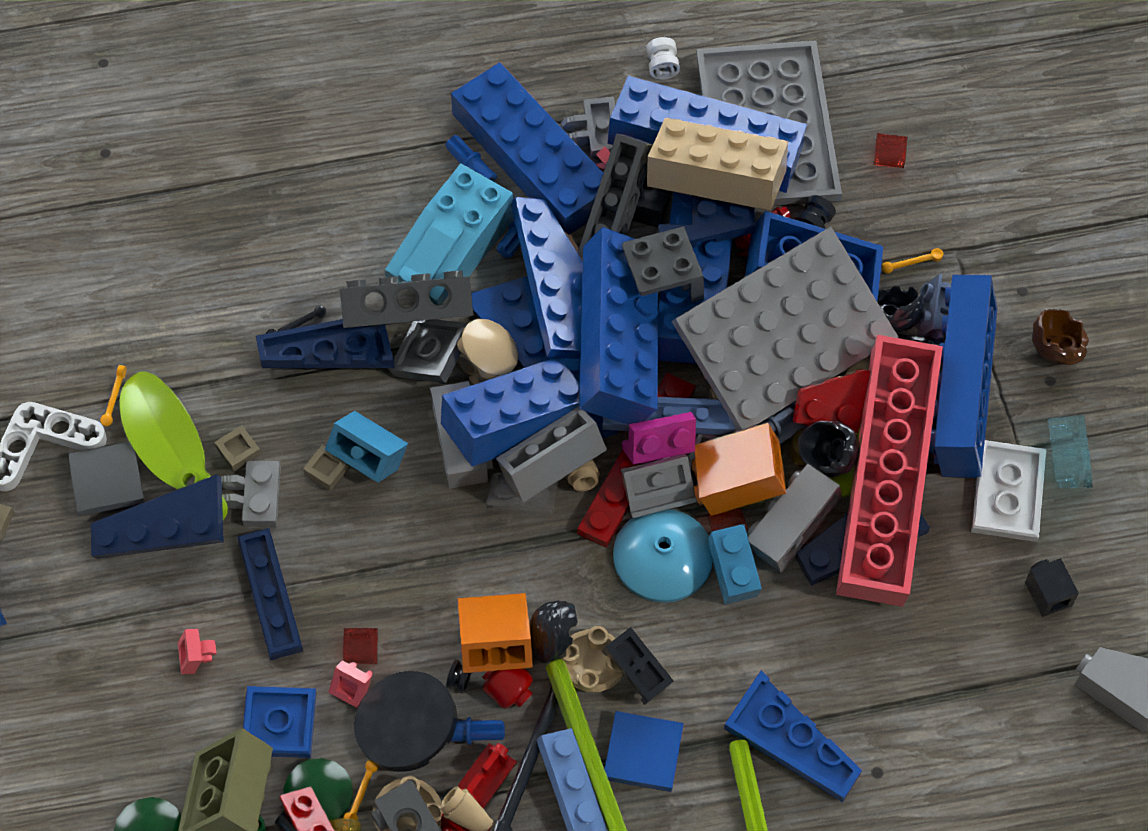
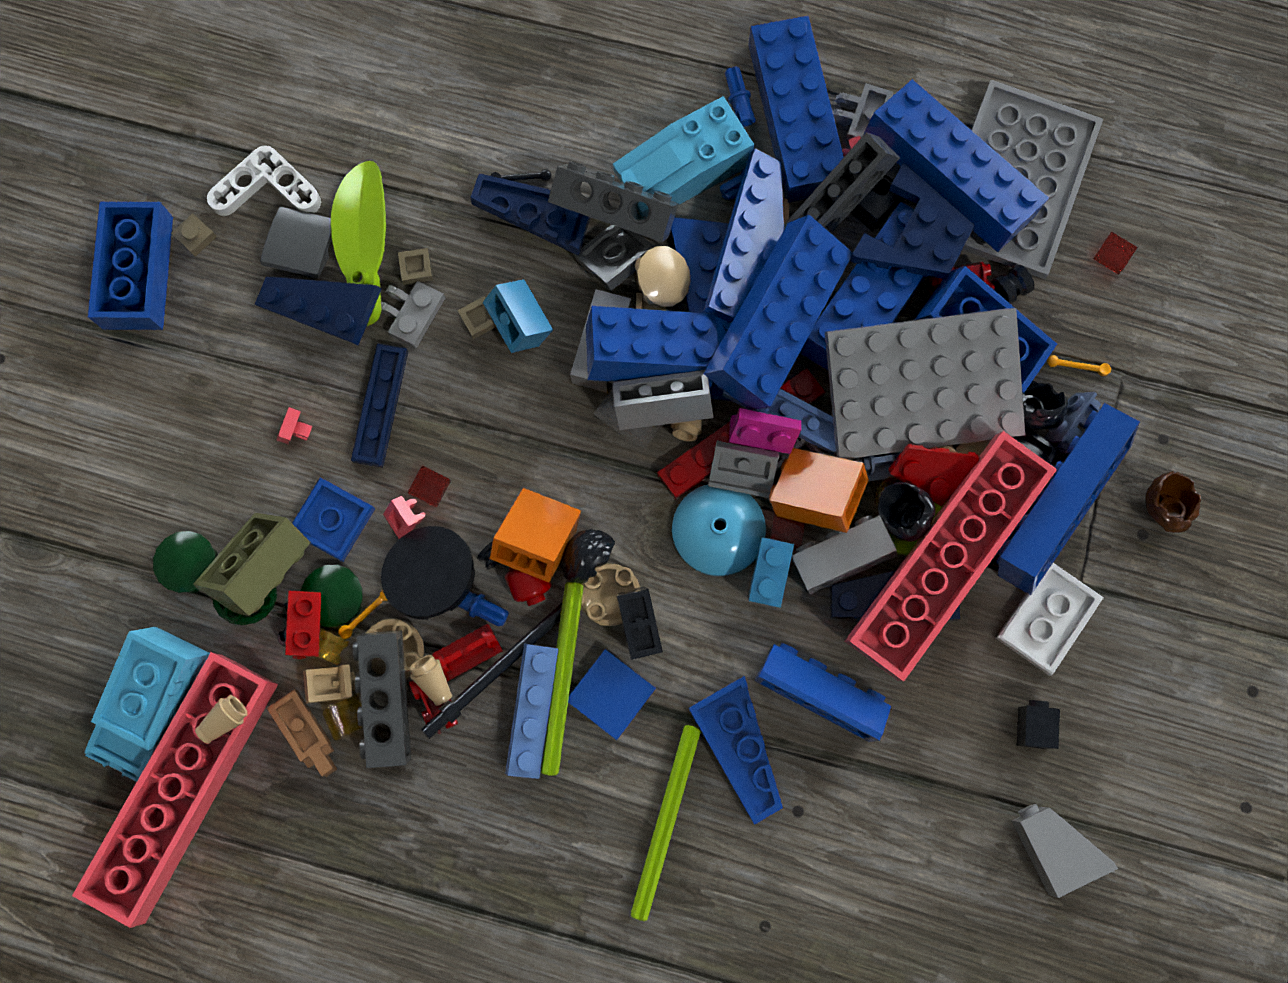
camera: 30 degrees right, 15 degrees up
light orange hinge [100,365,127,427] -> none
dark grey bracket [622,226,704,303] -> none
white wheel [646,37,680,80] -> none
tan brick [647,118,789,211] -> none
clear light blue hinge [1048,415,1093,489] -> none
none -> blue slope [754,643,891,742]

